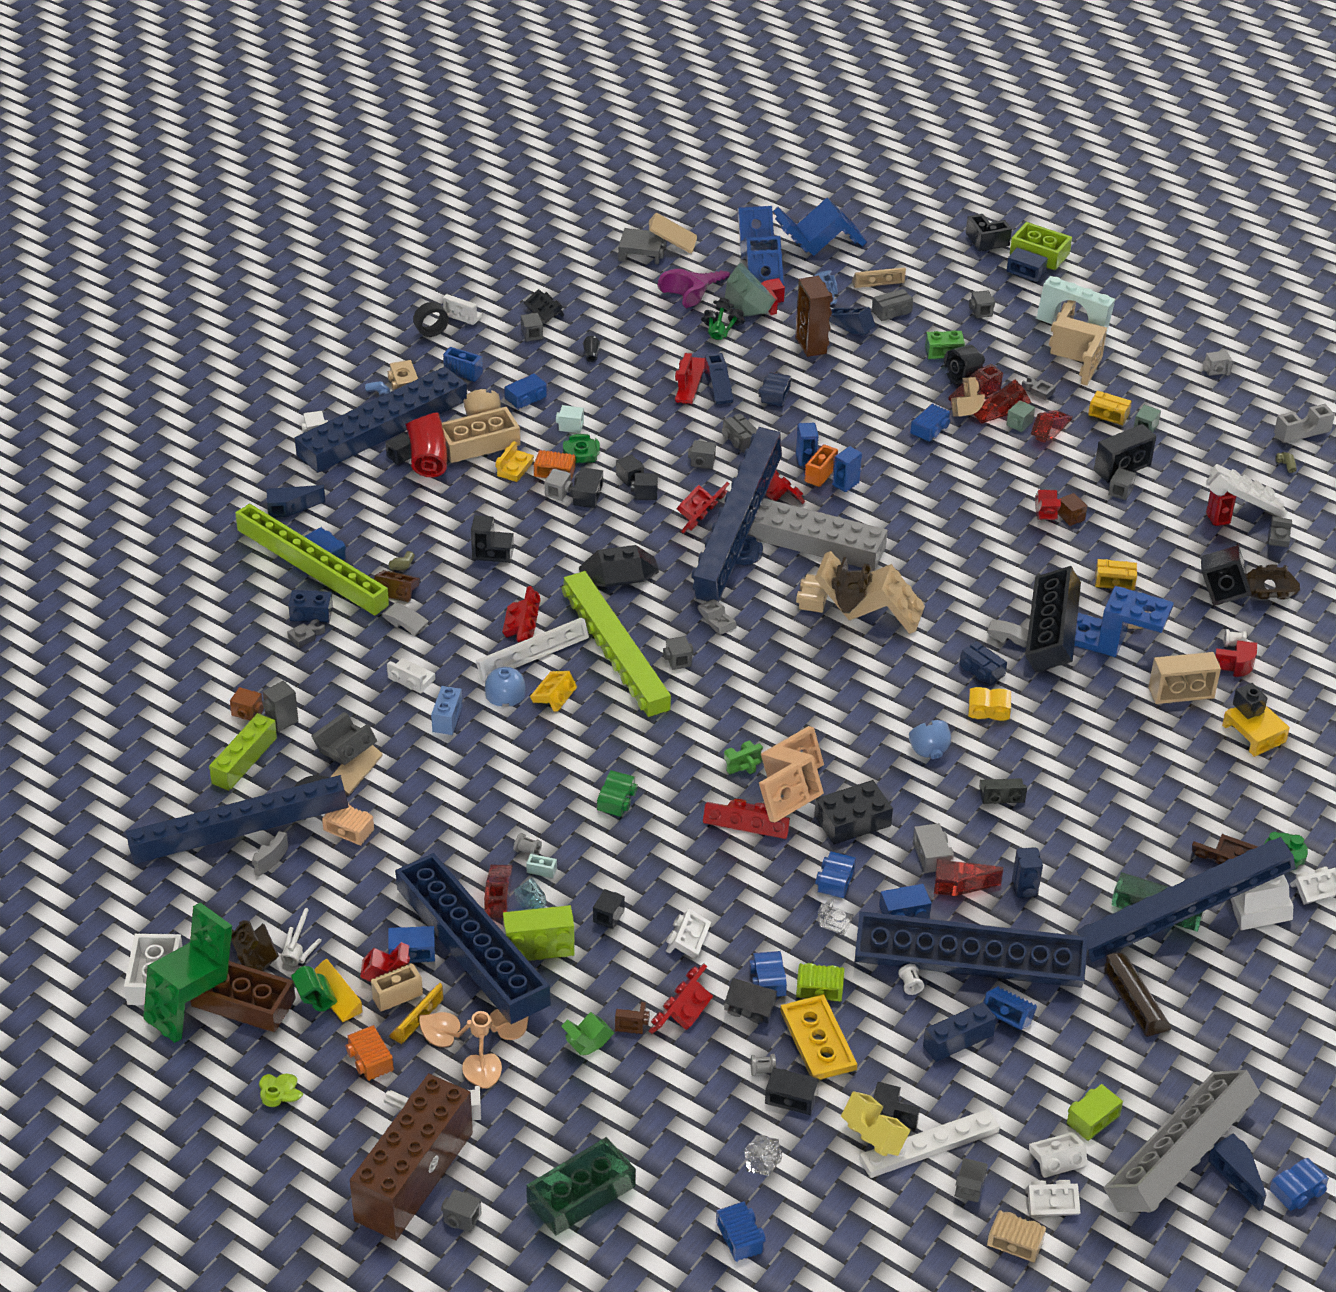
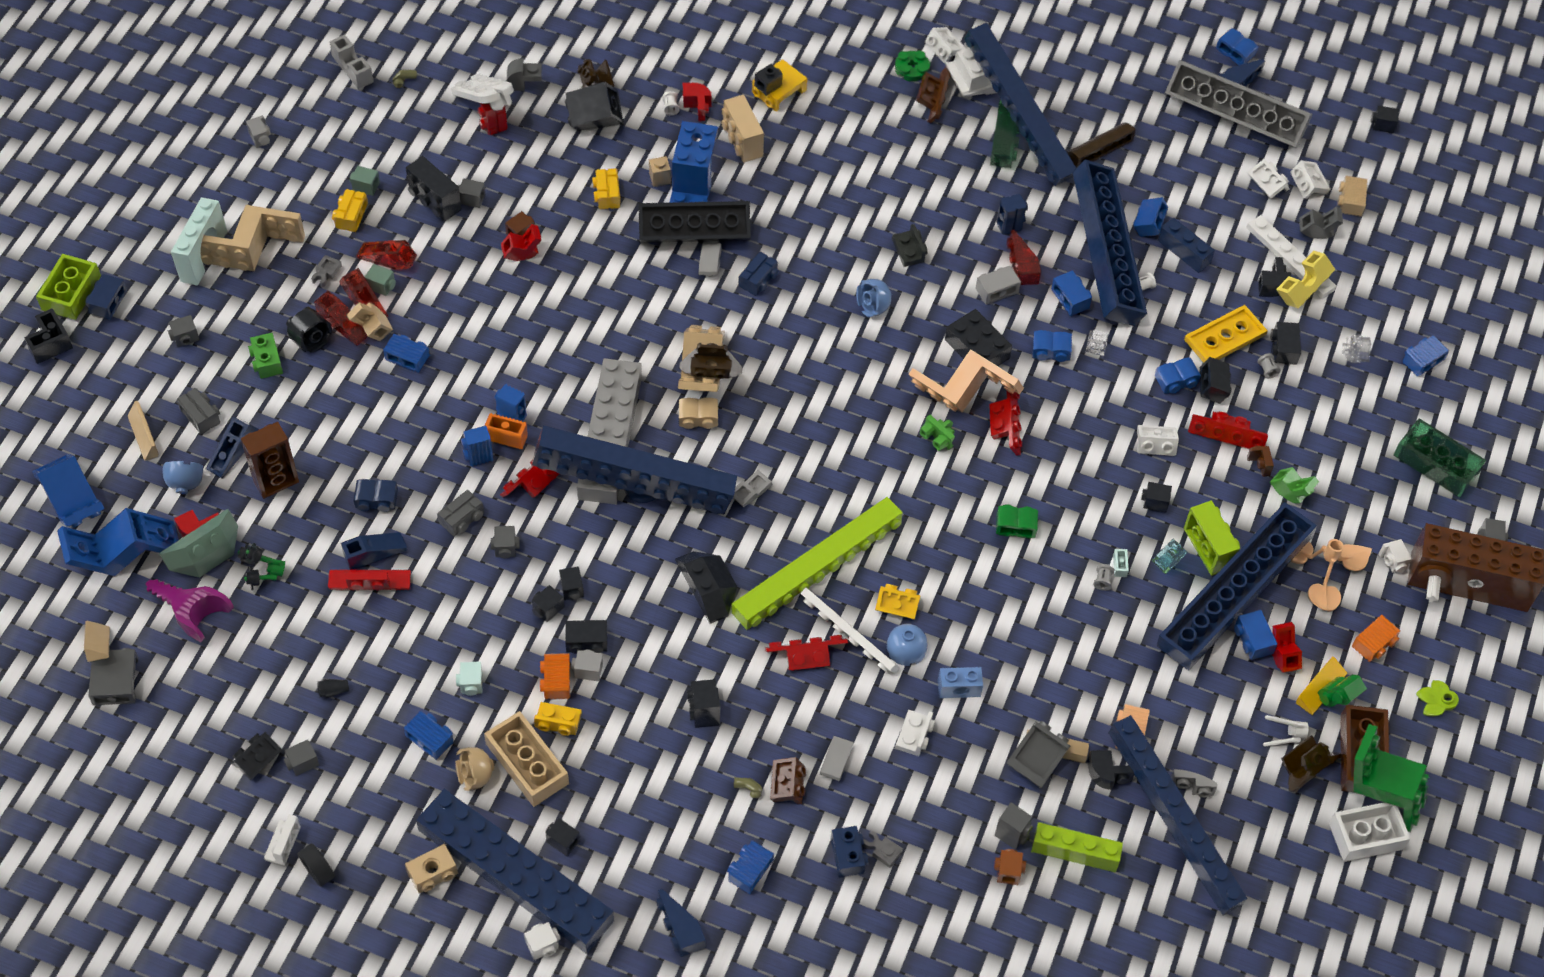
camera: 105 degrees left, 15 degrees up
lime brick [235,503,389,616] -> none
medium blue arm [365,381,390,396] -> none
tan brick [371,963,423,1012] -> none
yellow slope [389,983,443,1044] -> none
red brick [405,412,447,478] -> none
blue brick [443,347,483,382] -> none
clear red slope [484,864,513,918] -> none
green plate [563,434,600,464] -> none
dark grey brick [663,636,693,670] -> none
red bracket [676,482,730,534] -> none
lime brick [796,963,845,1001] -> none
yellow brick [968,687,1011,721] -> none
lime brick [1067,1084,1123,1141] -> none

